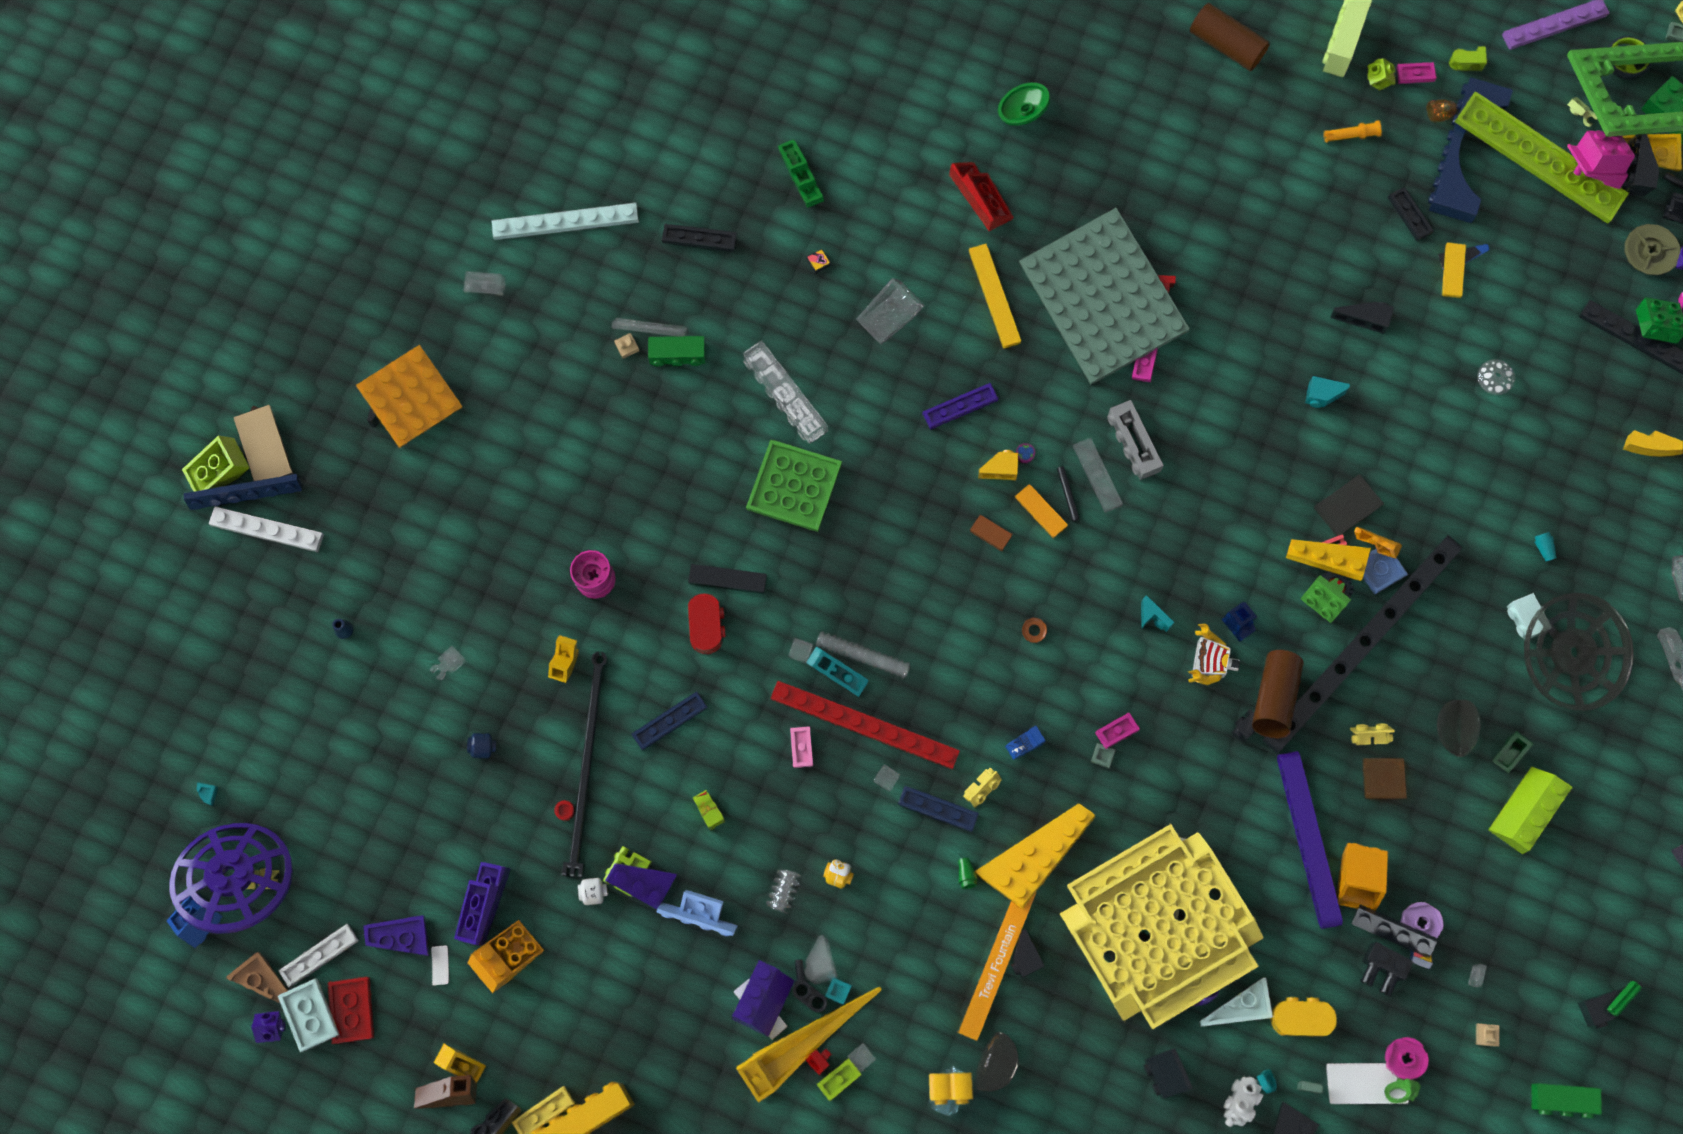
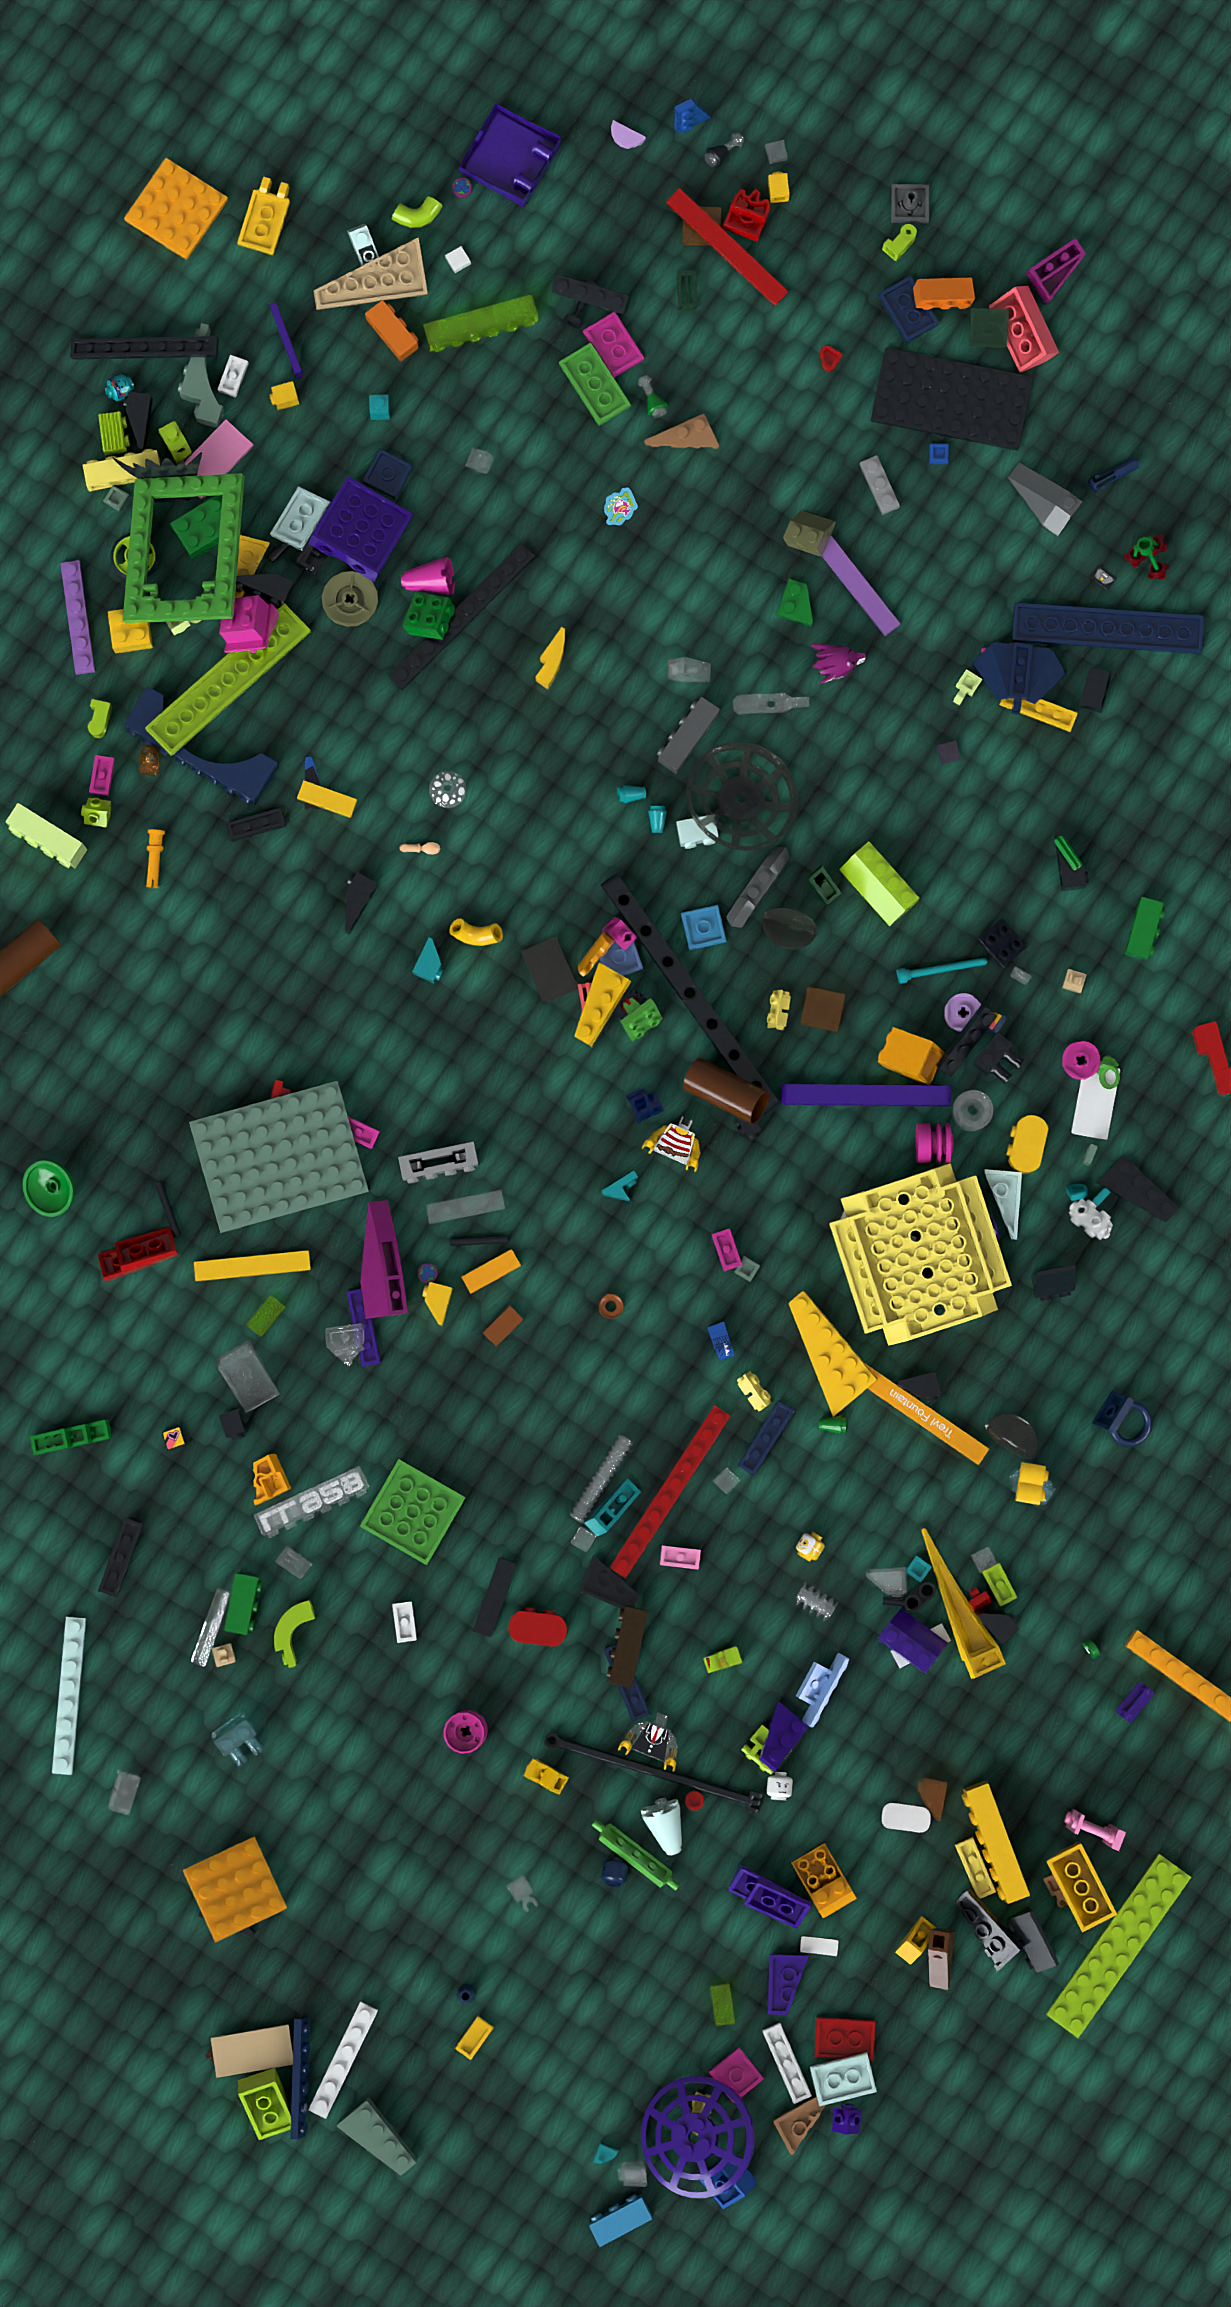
camera: 80 degrees left, 10 degrees up
none -> yellow brick [108,609,153,653]
none -> black bar [155,1181,181,1238]
none -> clear light blue brick [211,1712,264,1767]
none -> black brick [219,1409,248,1440]
none -> clear neon green tile [247,1295,286,1337]
none -> light orange slope [253,1454,291,1505]
none -> lime arch [274,1600,316,1668]
none -> clear slope [275,1546,312,1579]
none -> clear slope [325,1323,365,1367]
none -> sand green wedge [336,2097,418,2176]
none -> magenta wedge [360,1200,408,1319]
none -> white plate [392,1601,417,1643]
none -> light nougat piece [400,842,440,855]
none -> yellow cylinder [449,918,503,946]
none -> yellow tile [455,2016,494,2060]
none -> black wing [579,1555,639,1609]
none -> dark azure brick [589,2194,652,2247]
none -> bright green plate [591,1819,680,1891]
none -> dark pink bracket [602,917,637,950]
none -> dark brown brick [606,1605,648,1688]
none -> torso [618,1713,678,1772]
none -> clear slope [618,2159,647,2187]
none -> light aqua cone [641,1798,682,1855]
none -> teal cone [648,806,667,833]
none -> dark grey brick [657,697,720,775]
none -> dark azure tile [681,905,726,951]
none -> dark pink tile [709,2047,764,2104]
none -> clear neon green tile [710,1983,735,2026]
none -> dark grey brick [726,847,790,928]
none -> white sticker [882,1803,931,1833]
none -> teal piece [896,957,988,984]
none -> dark pink wheel [915,1123,953,1163]
none -> clear orange slope [917,1777,948,1821]
none -> clear wheel [952,1090,993,1132]
none -> black slope [974,1609,1020,1645]
none -> black hinge [977,918,1027,968]
none -> teal tile [1092,1188,1111,1206]

